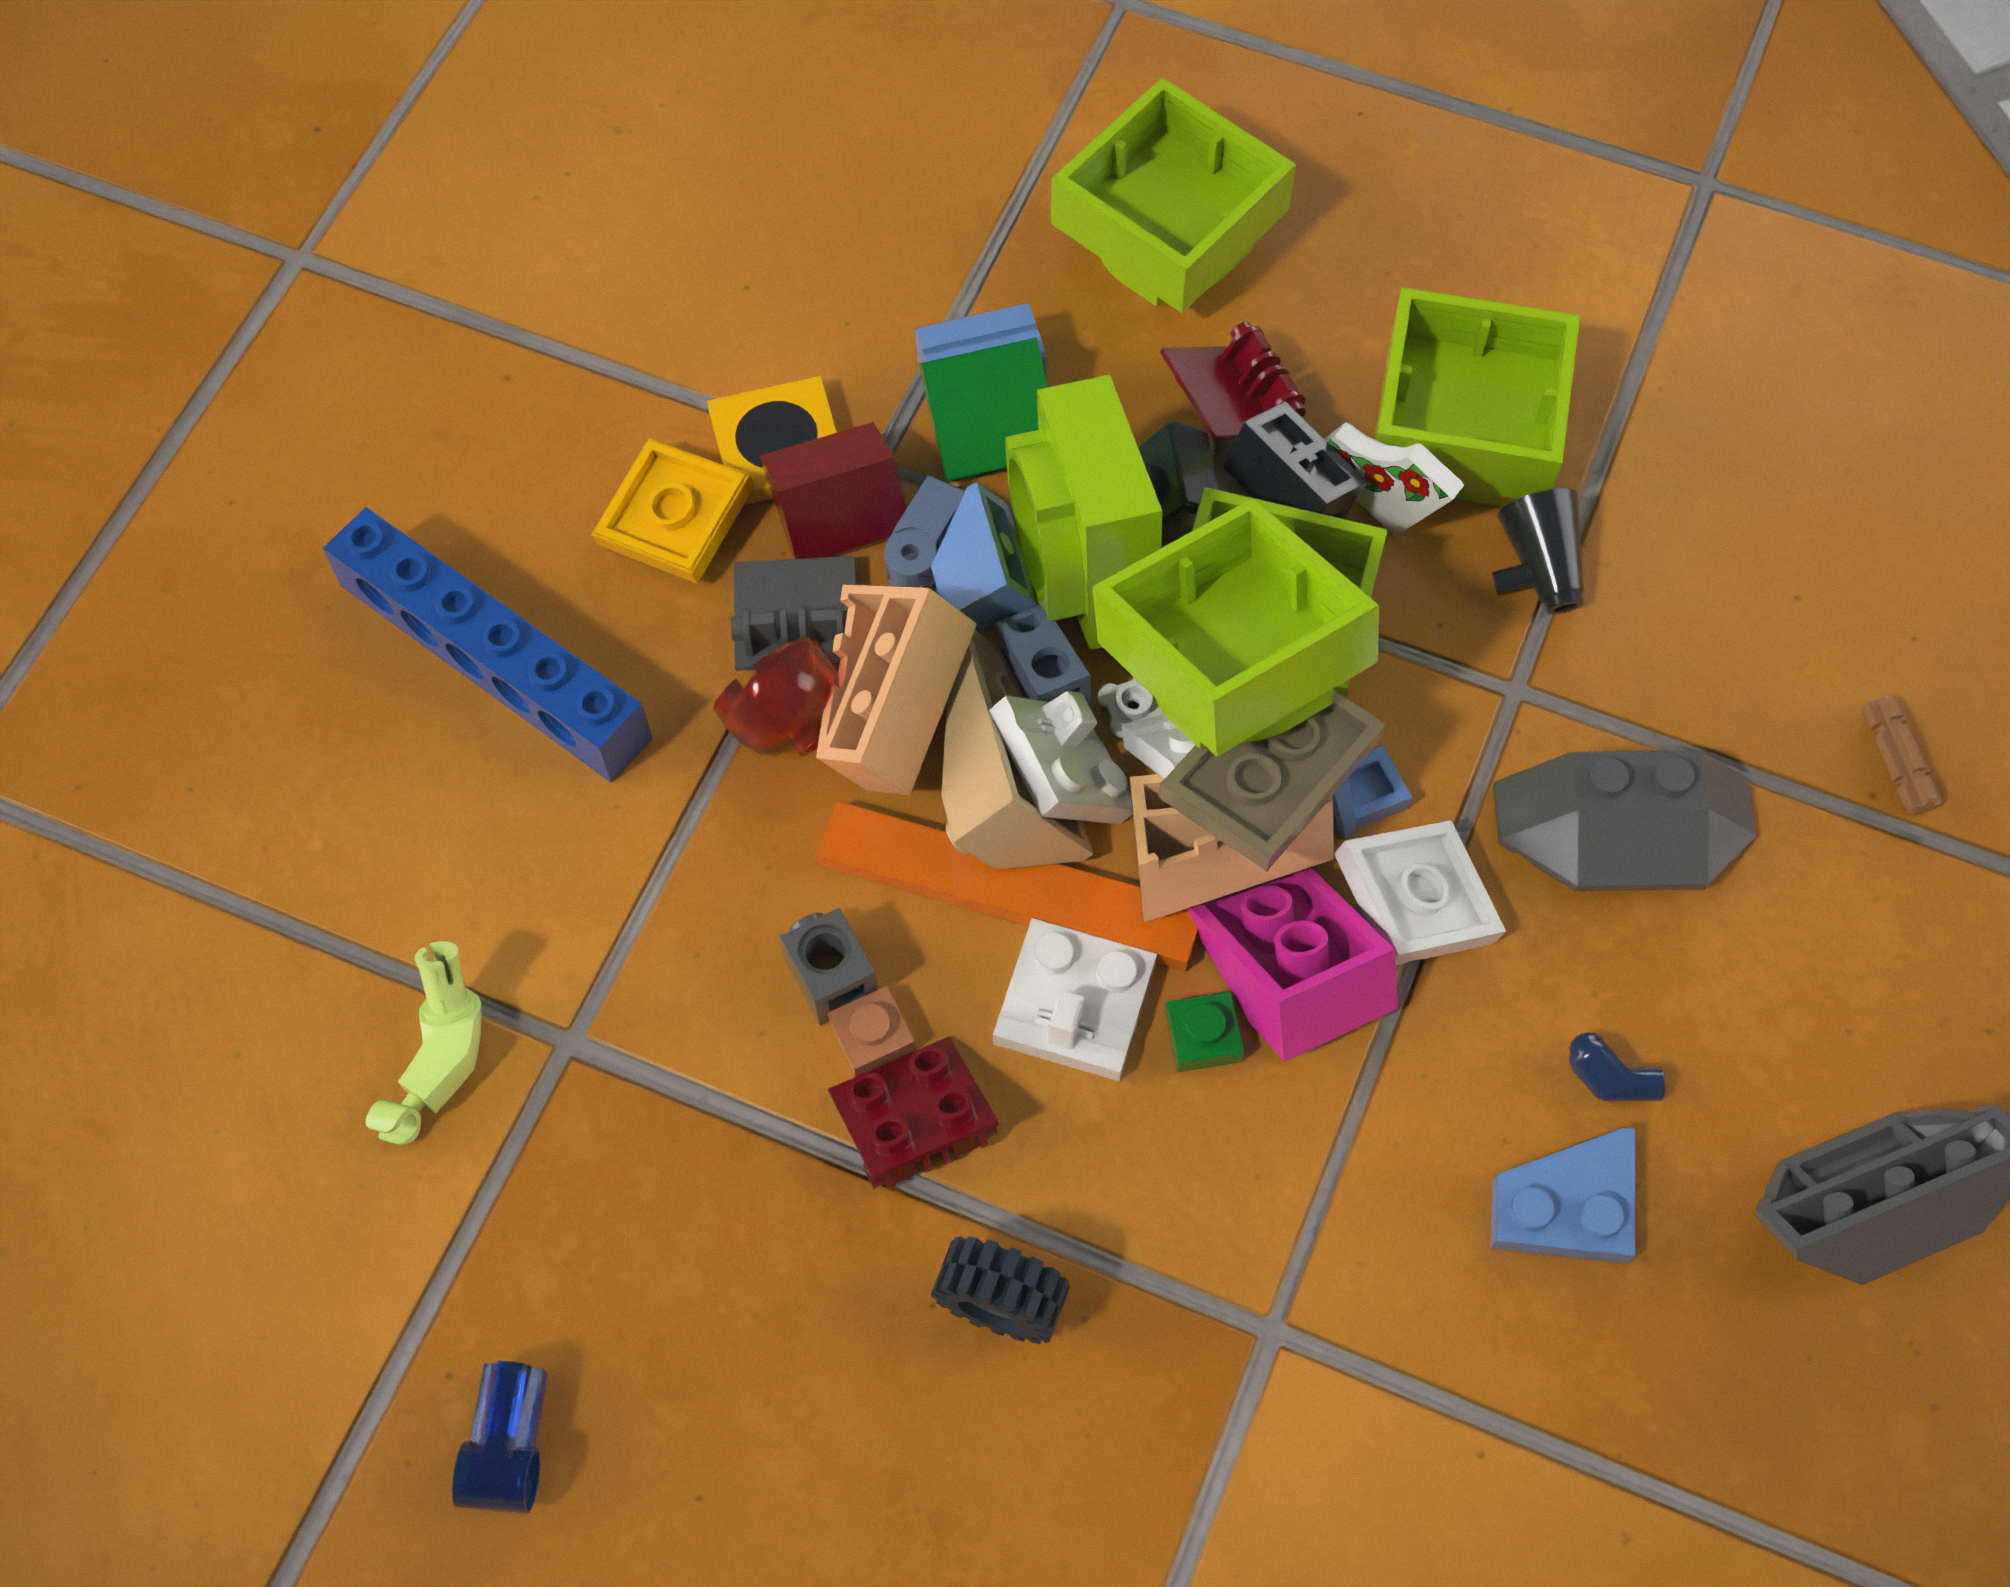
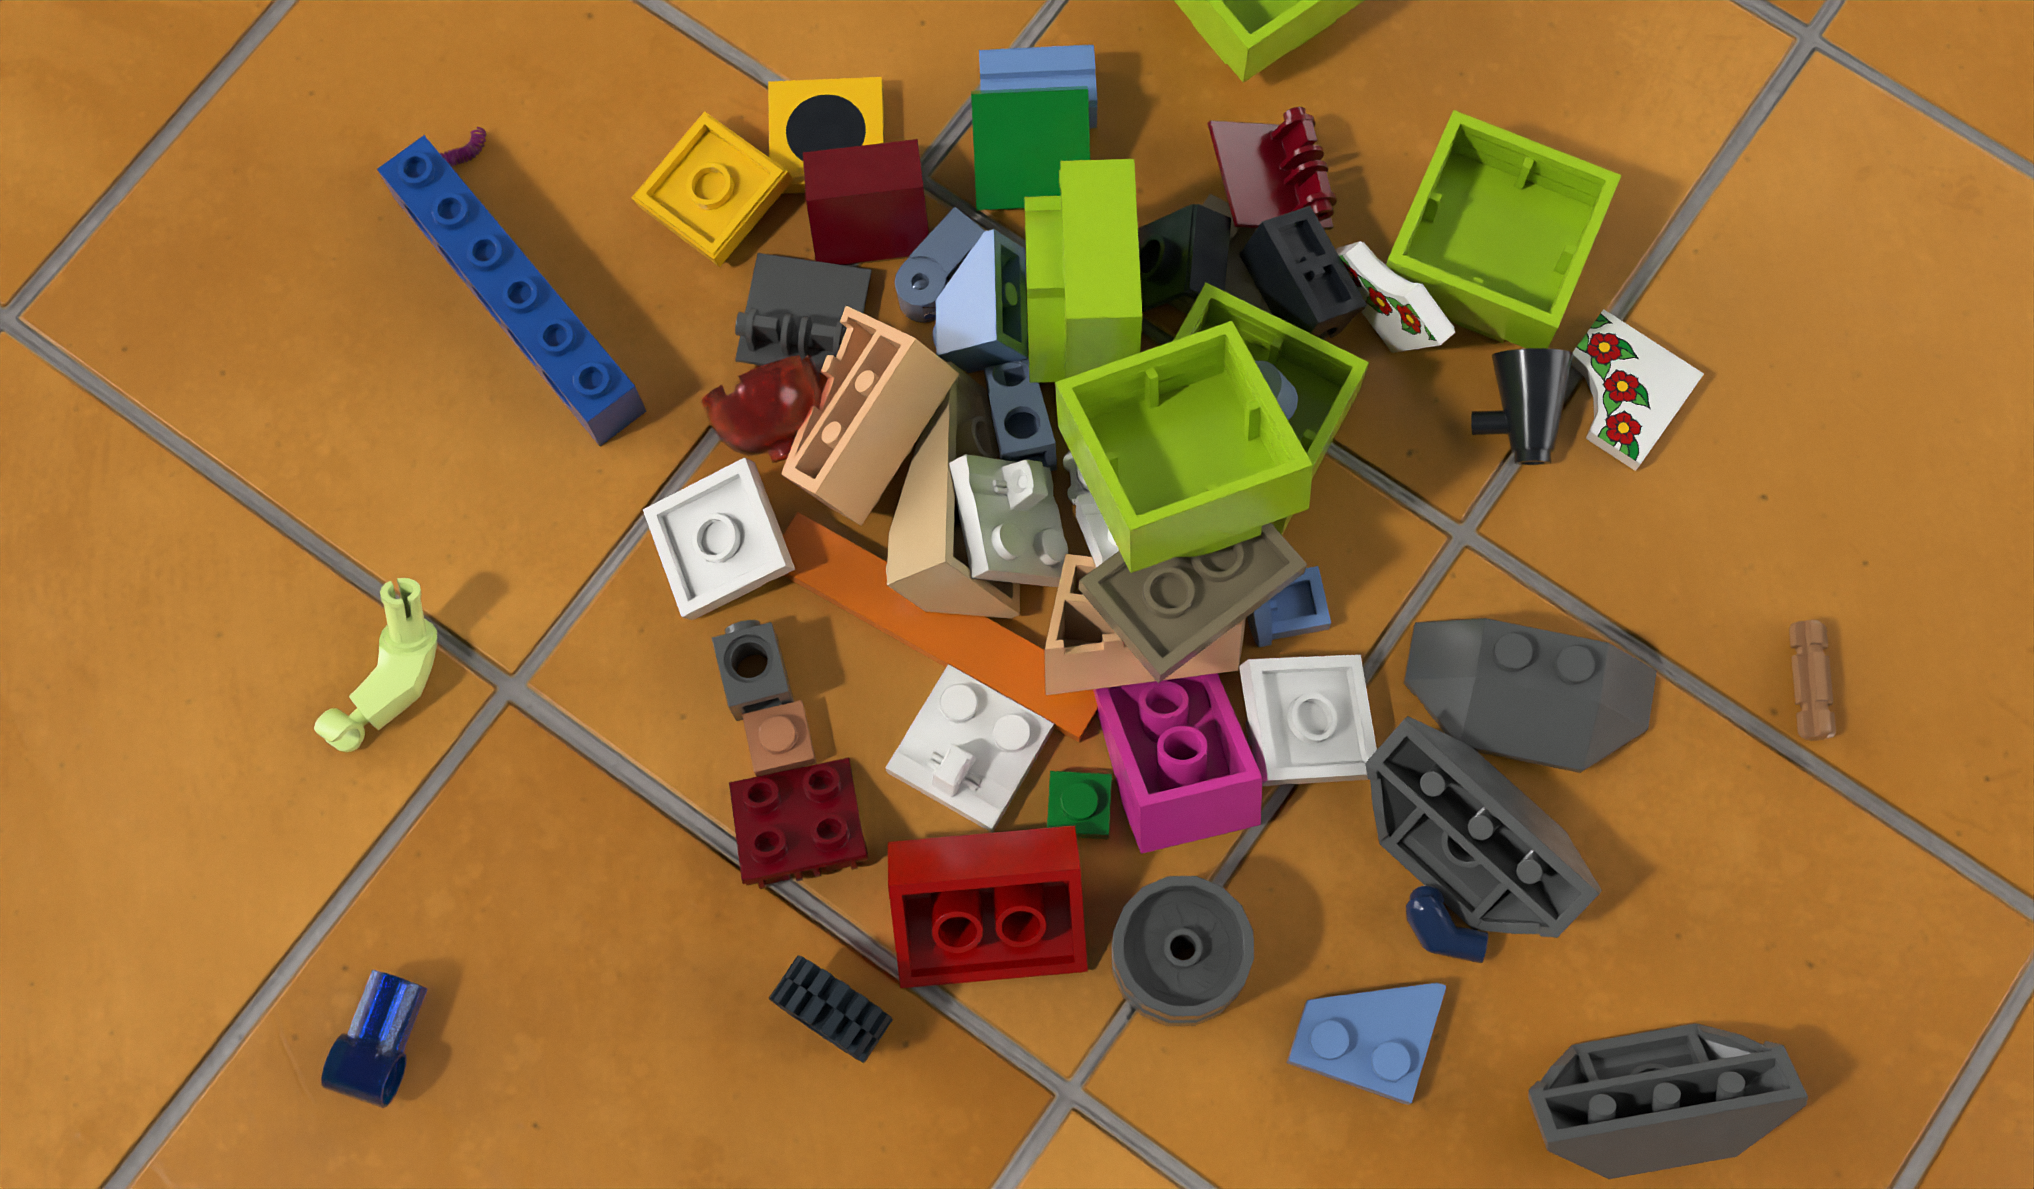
camera: 15 degrees right, 10 degrees up
none -> magenta leg [440,127,486,166]
none -> white hinge [643,458,795,620]
none -> red slope [888,826,1088,989]
none -> dark grey wheel [1111,876,1254,1026]
none -> dark grey wedge [1365,716,1602,938]
none -> white tile [1571,309,1704,471]

